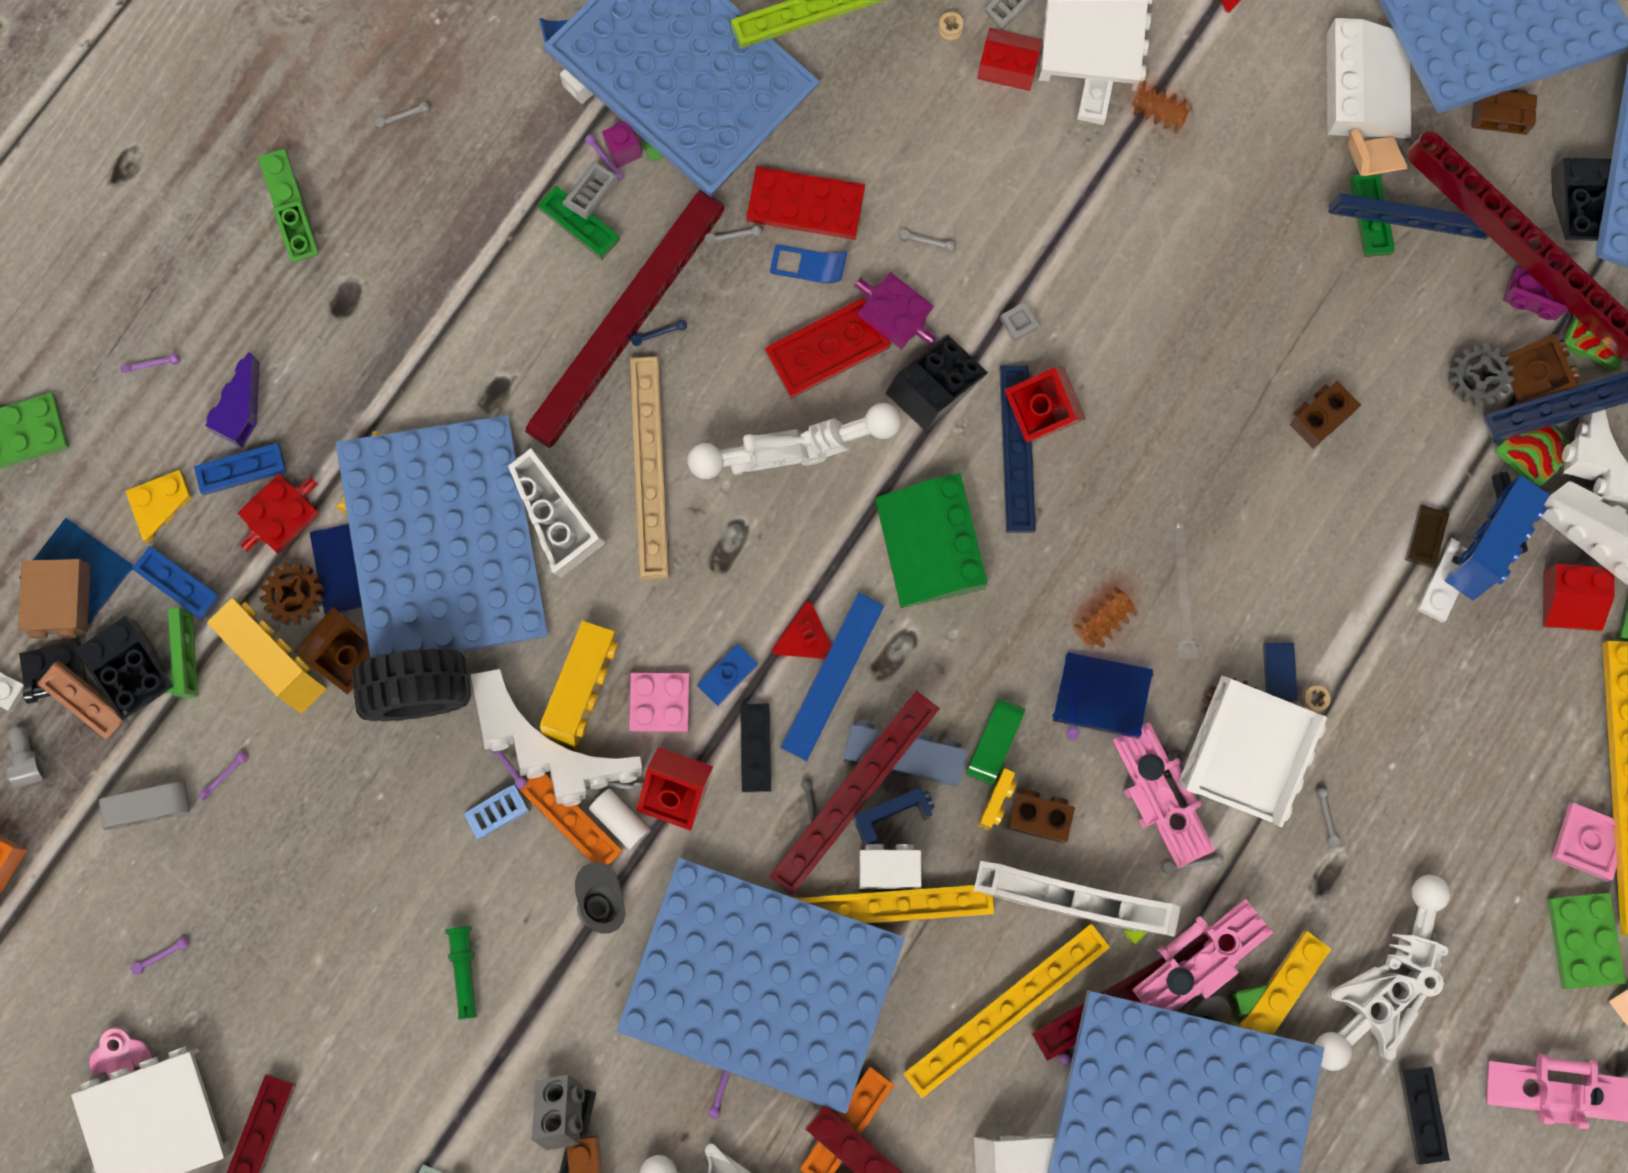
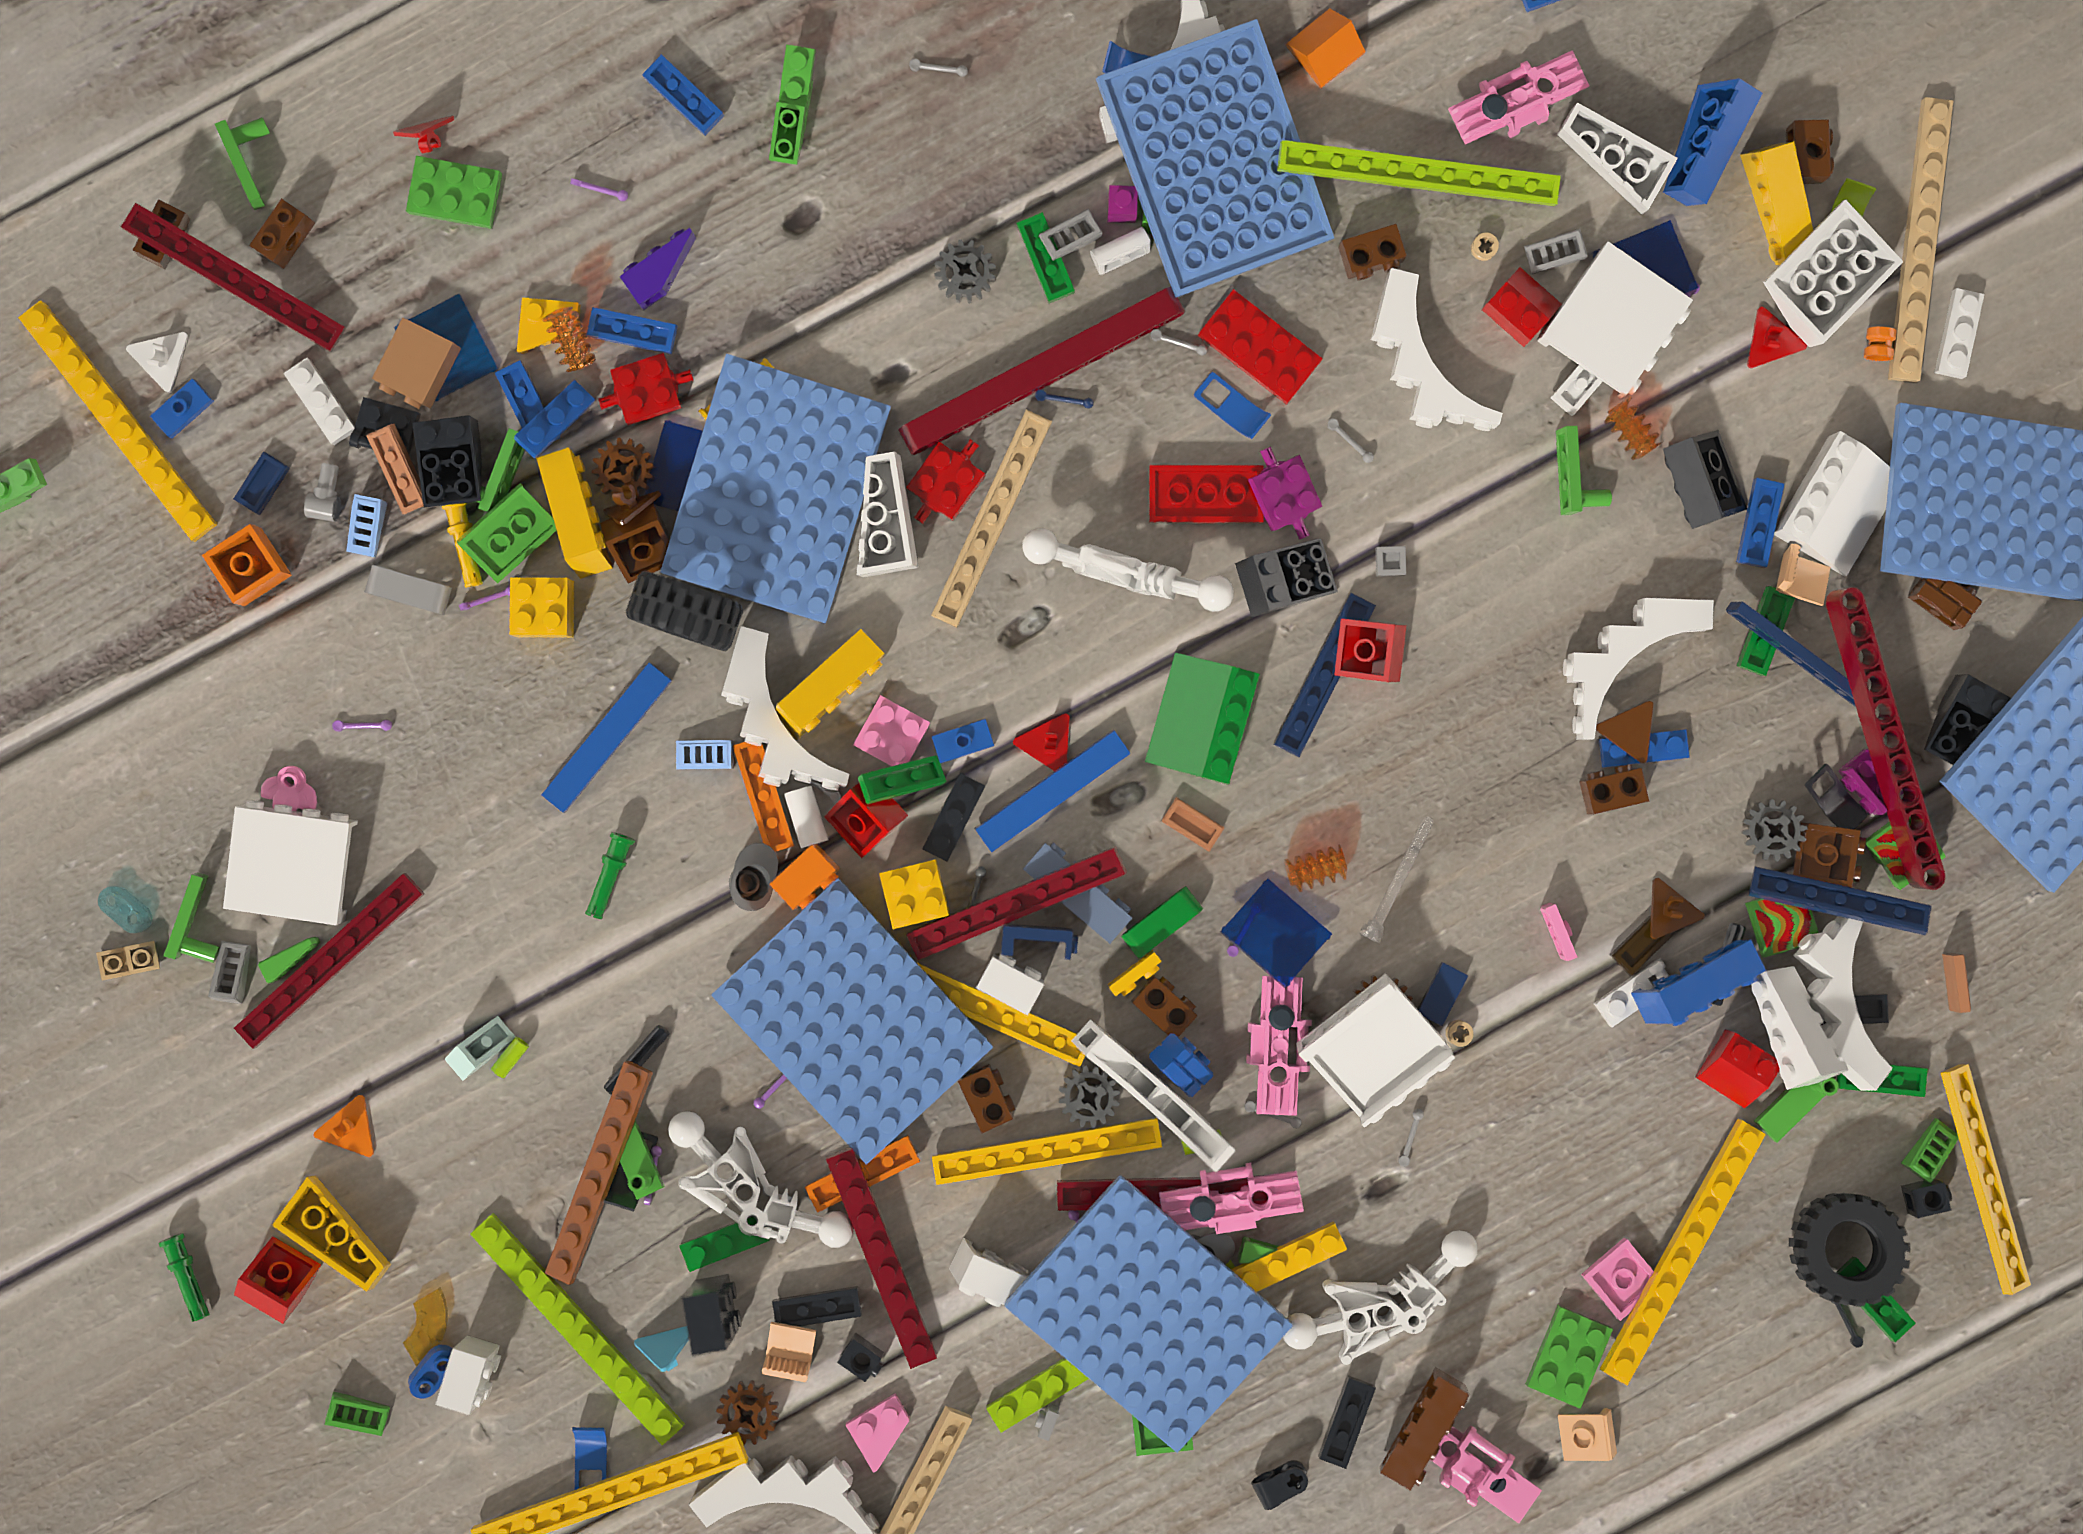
camera: 30 degrees right, 10 degrees up
medium lavender hinge [490,748,527,789] -> none
dark grey brick [532,1075,584,1150] -> none
medium lavender hinge [585,134,624,181] -> none
none -> light blue slope [346,494,388,558]
none -> yellow pin [441,503,483,588]
none -> bright green plate [456,484,557,584]
none -> yellow brick [509,577,574,638]
none -> blue plate [514,380,595,459]
none -> blue tile [541,662,672,813]
none -> clear orange piece [542,307,596,372]
none -> reddish brown piece [603,484,661,525]
none -> blue plate [642,54,724,136]
none -> orange brick [769,844,841,910]
none -> green plate [858,755,946,804]
none -> yellow brick [879,859,950,929]
none -> red plate [906,439,986,524]
none -> dark grey gear [934,239,996,303]
none -> reddish brown brick [958,1064,1016,1133]
none -> dark grey gear [1058,1065,1120,1128]
none -> white brick [1090,227,1151,275]
none -> blue brick [1149,1033,1214,1097]
none -> nougat tile [1161,797,1224,852]
none -> reddish brown brick [1338,224,1407,281]
none -> white arch [1371,268,1502,431]
none -> reddish brown wedge [1379,1367,1469,1491]
none -> bright pink plate [1540,903,1577,961]
none -> bright green piece [1556,426,1612,515]
none -> white arch [1563,598,1714,740]
none -> reddish brown piece [1596,701,1654,764]
none -> blue plate [1599,729,1690,768]
none -> reddish brown piece [1650,878,1705,939]
none -> black slope [1663,430,1747,529]
none -> blue plate [1736,478,1784,568]
none -> black piece [1805,763,1870,830]

